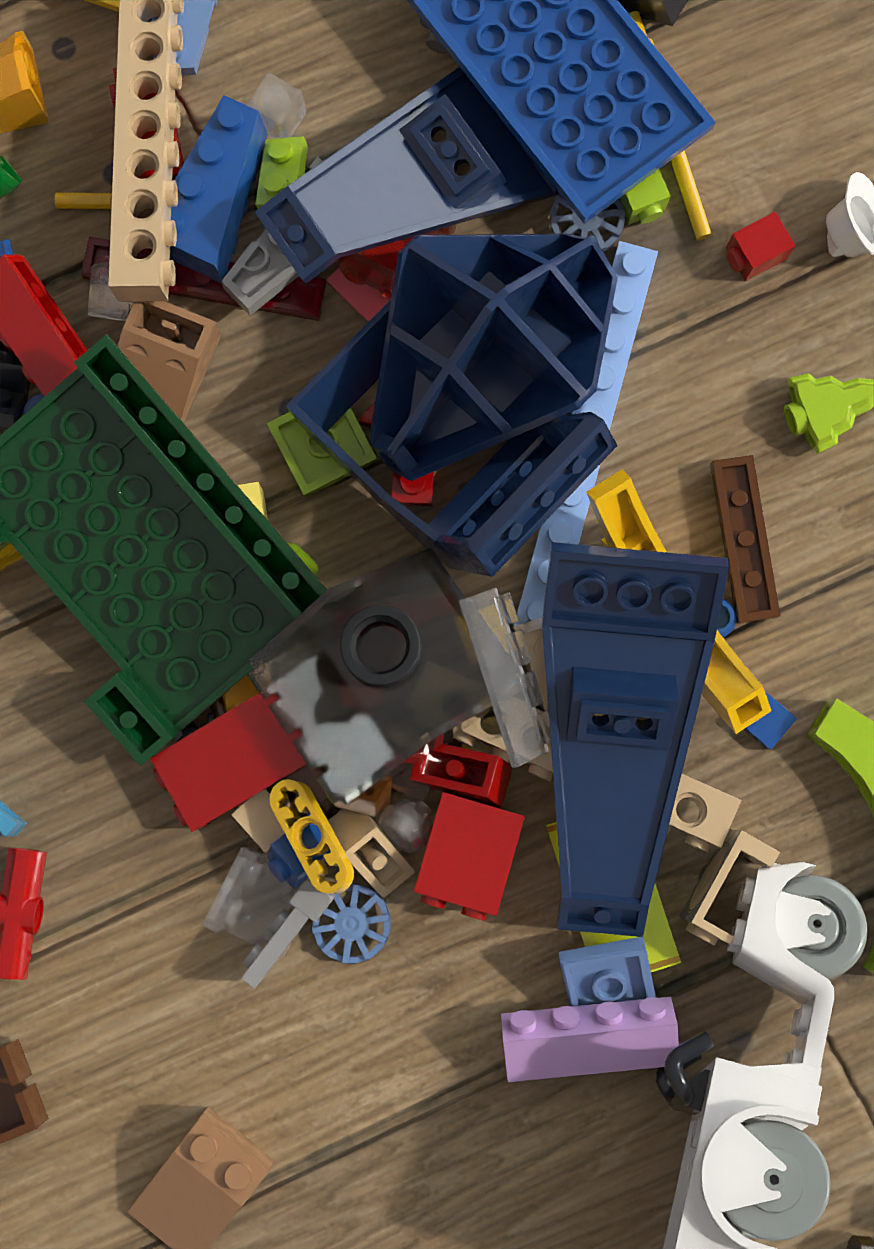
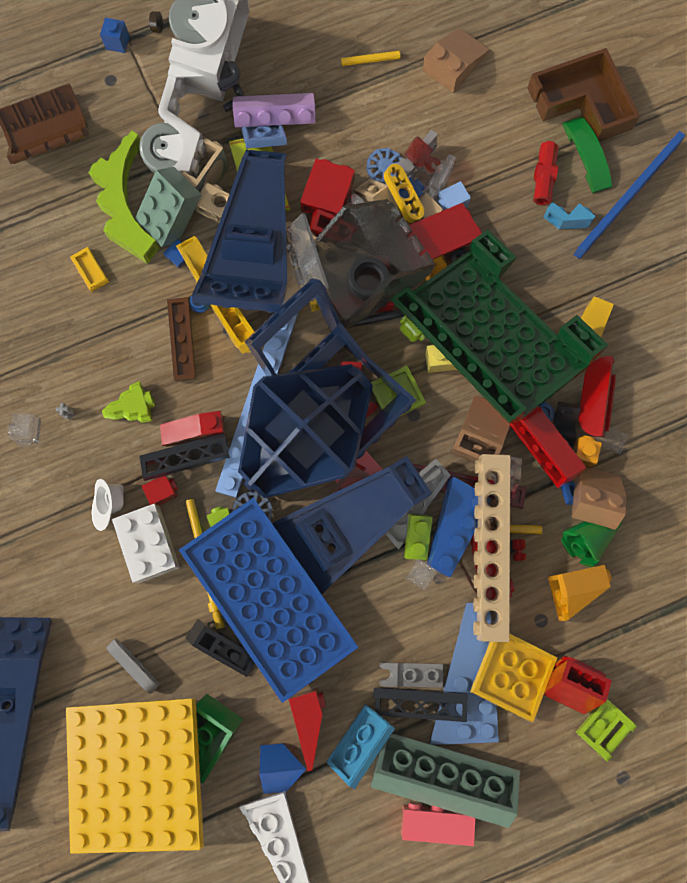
camera: 175 degrees left, 5 degrees down
none -> white brick [112,504,180,583]
none -> sand green brick [135,167,202,247]
none -> black fence [139,433,230,481]
none -> slope [160,411,226,446]
none -> yellow bar [341,51,400,66]
none -> clear red plate [403,136,441,173]
none -> light blue brick [436,181,471,210]
none -> red piece [512,539,526,561]

